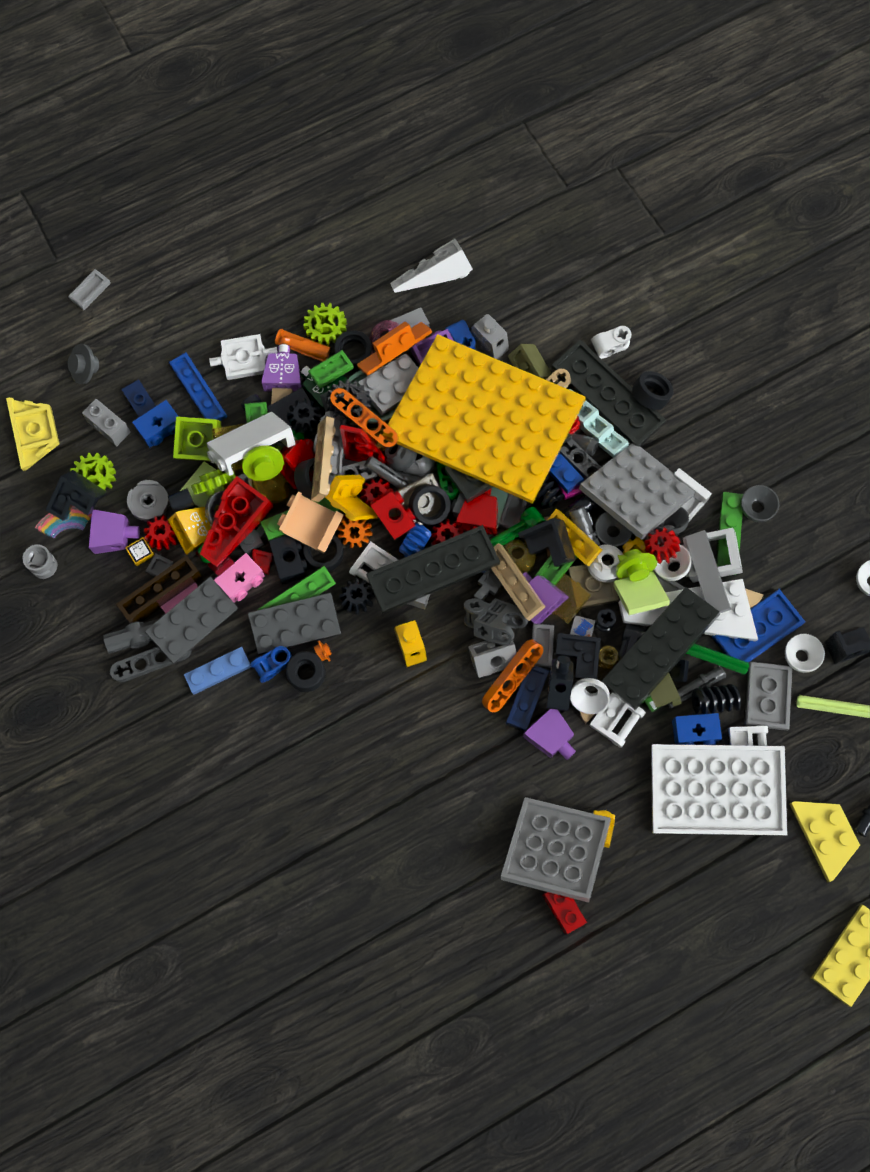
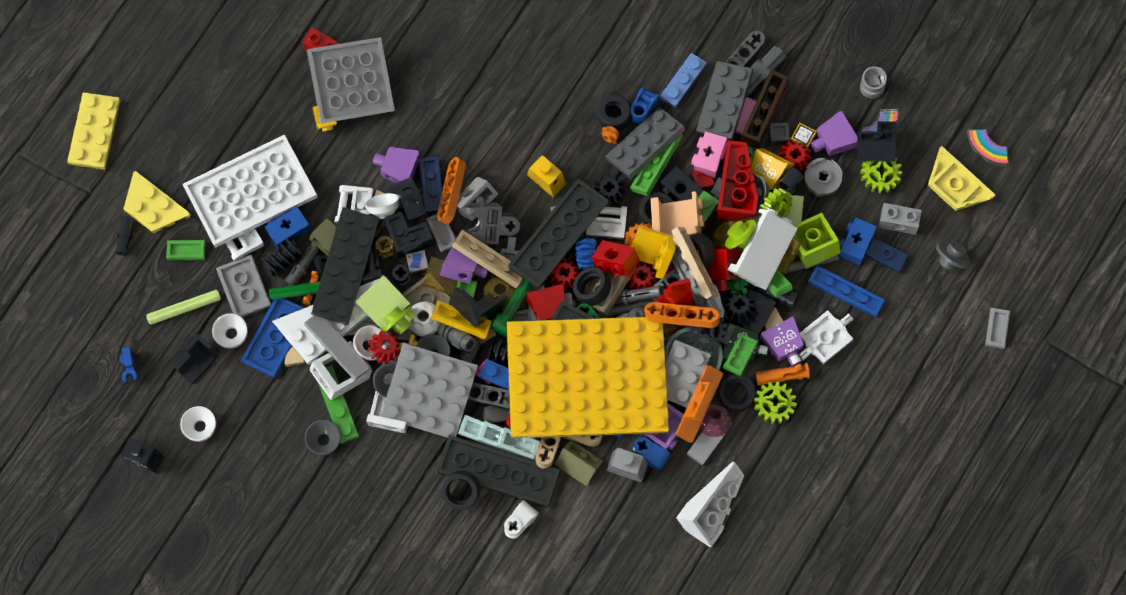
camera: 155 degrees right, 0 degrees up
none -> bright green tile [166,240,206,260]
none -> orange piece [303,271,319,305]

